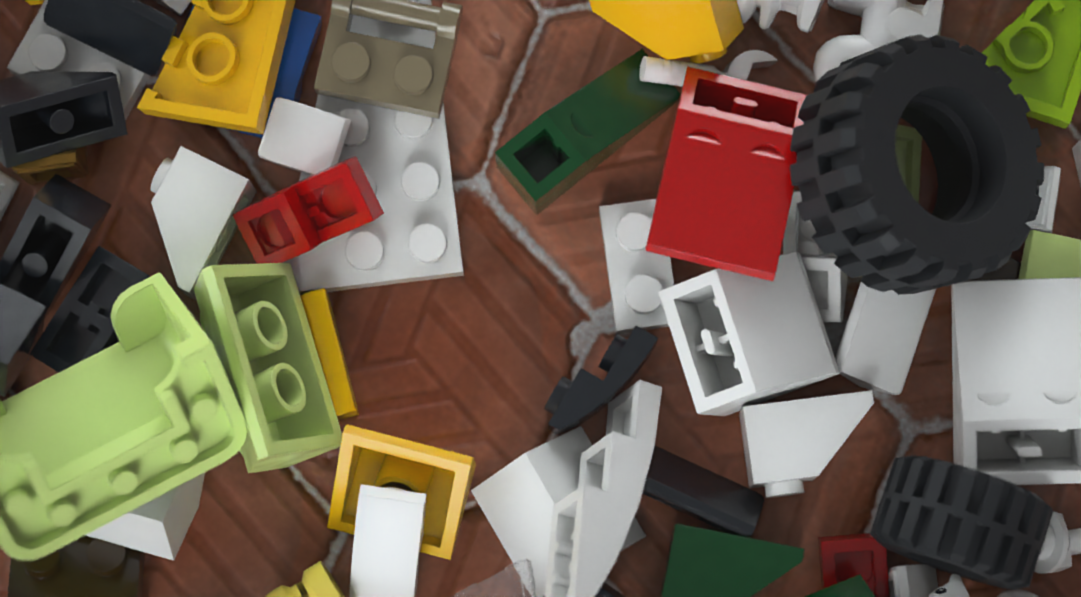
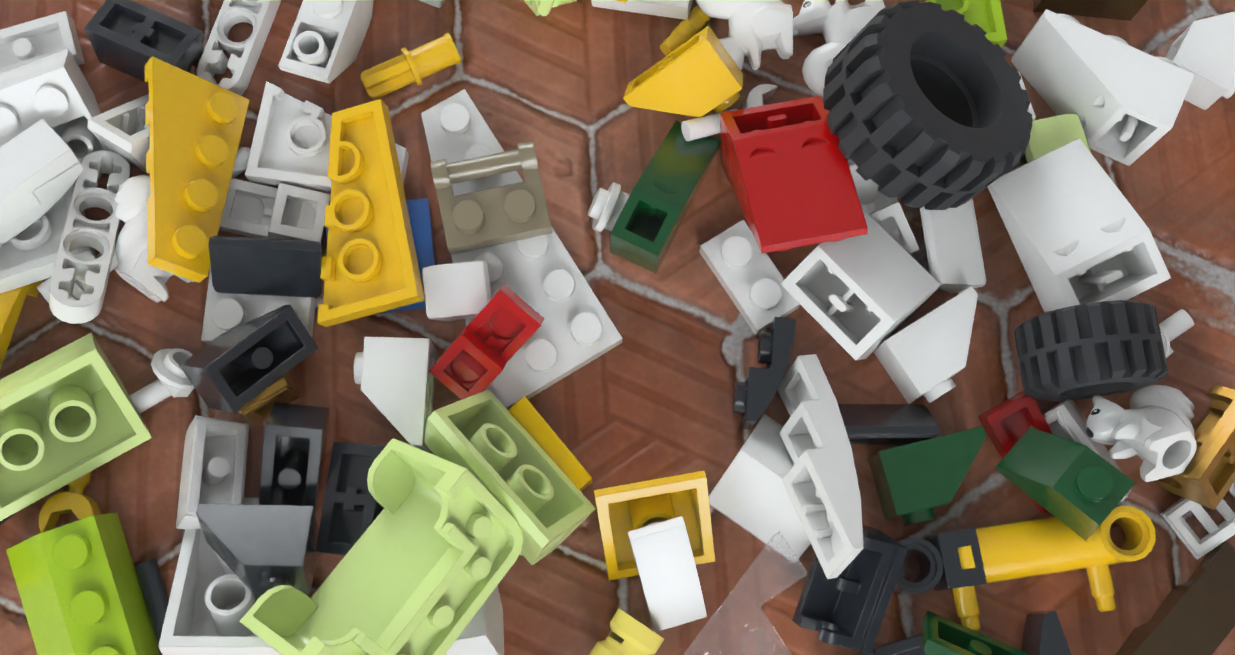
camera: 30 degrees left, 5 degrees down
none -> white plate [588,182,630,232]

